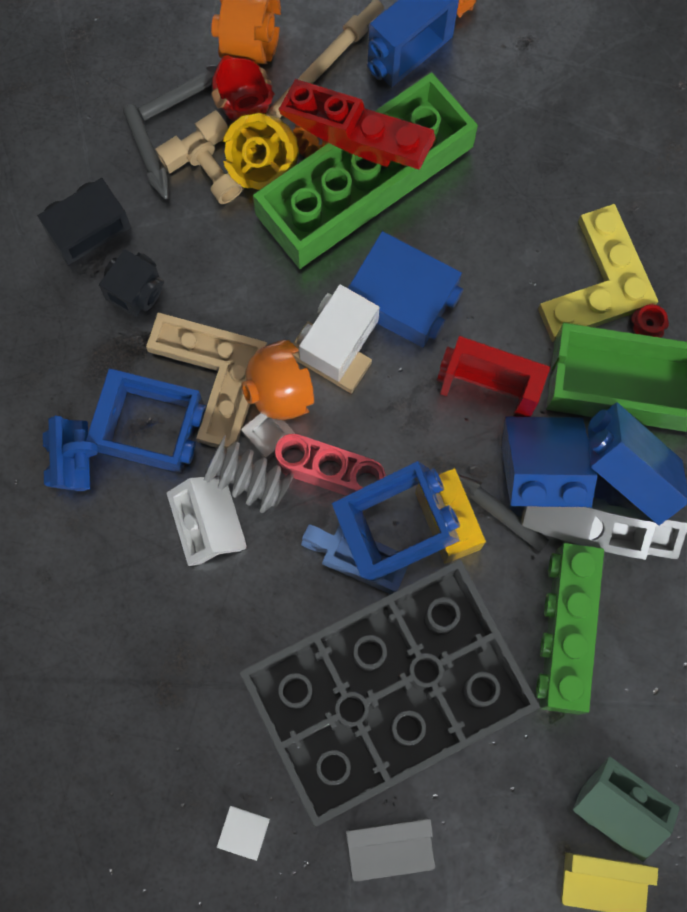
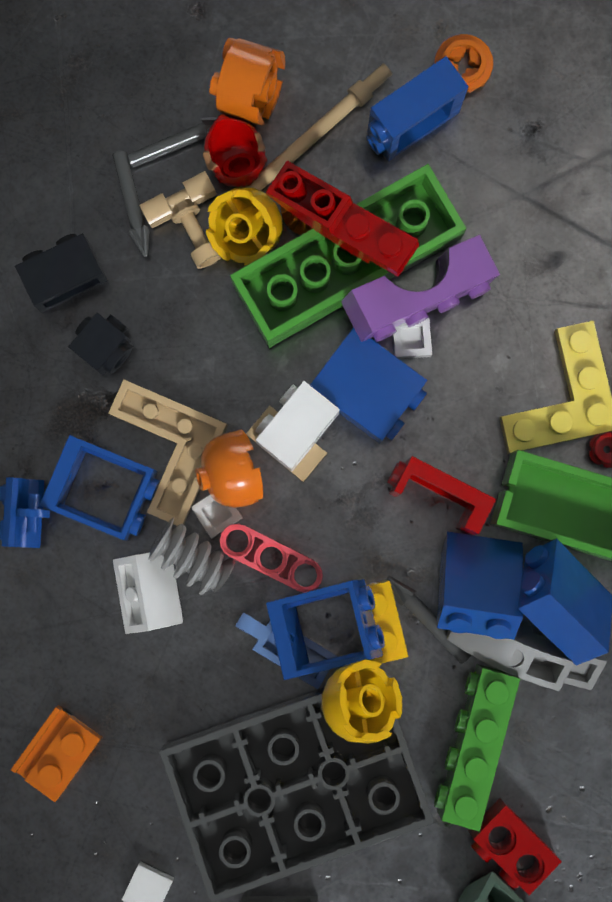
camera: 10 degrees right, 10 degrees up
none -> orange plate [11,705,102,802]
none -> yellow cylinder [321,660,402,744]
none -> medium lavender arch [341,235,500,342]
none -> white tile [392,318,432,359]
none -> red brick [468,798,562,896]

